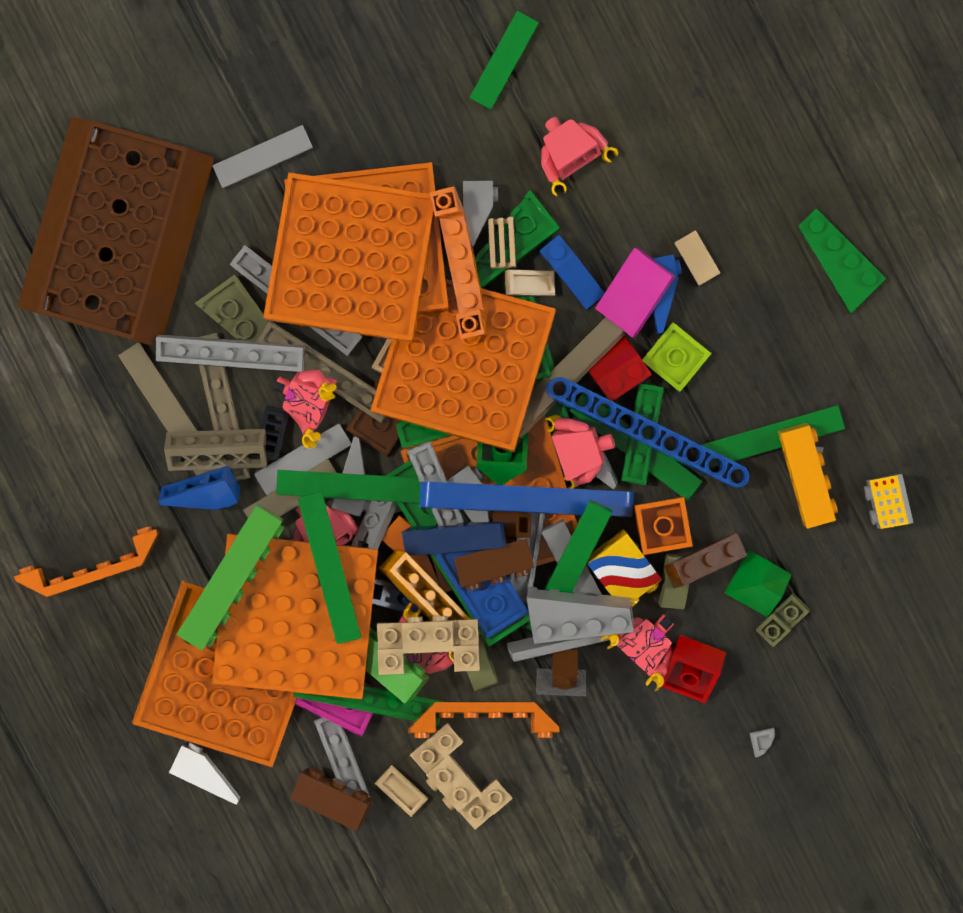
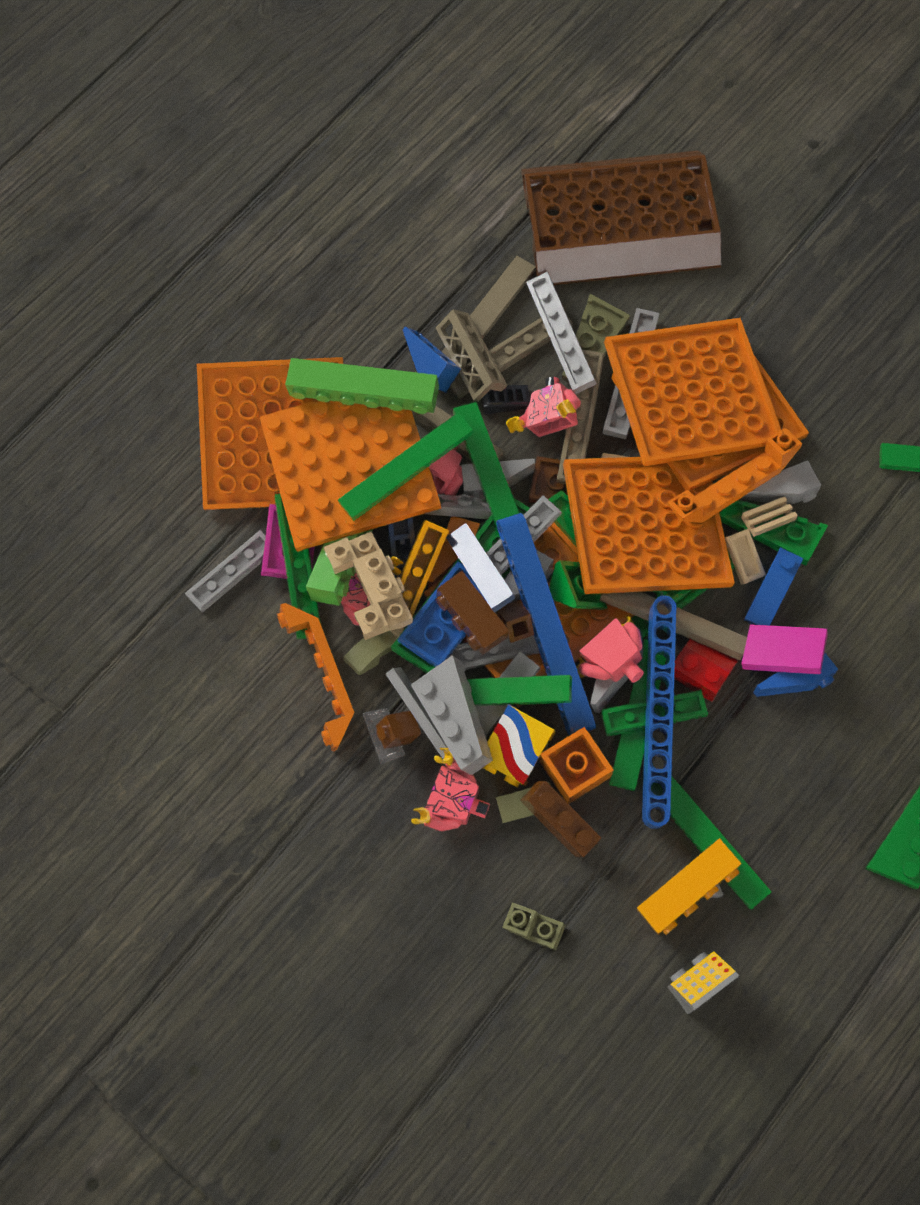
camera: 65 degrees right, 20 degrees down
orange slope [14,526,160,597] -> none
white slope [169,742,241,805] -> none
light grey tile [212,125,313,189] -> none
light grey tile [254,423,352,495] -> none
reddish brown brick [290,767,374,831] -> none
tan tile [375,765,428,817] -> none
tan bracket [410,722,513,830] -> none
coral torso [541,117,618,196] -> none
lime plate [642,322,711,392] -> none
red slope [661,635,726,703] -> none
tan tile [674,230,720,286] -> none
green slope [724,550,792,617] -> none
light grey tile [749,727,775,757] -> none

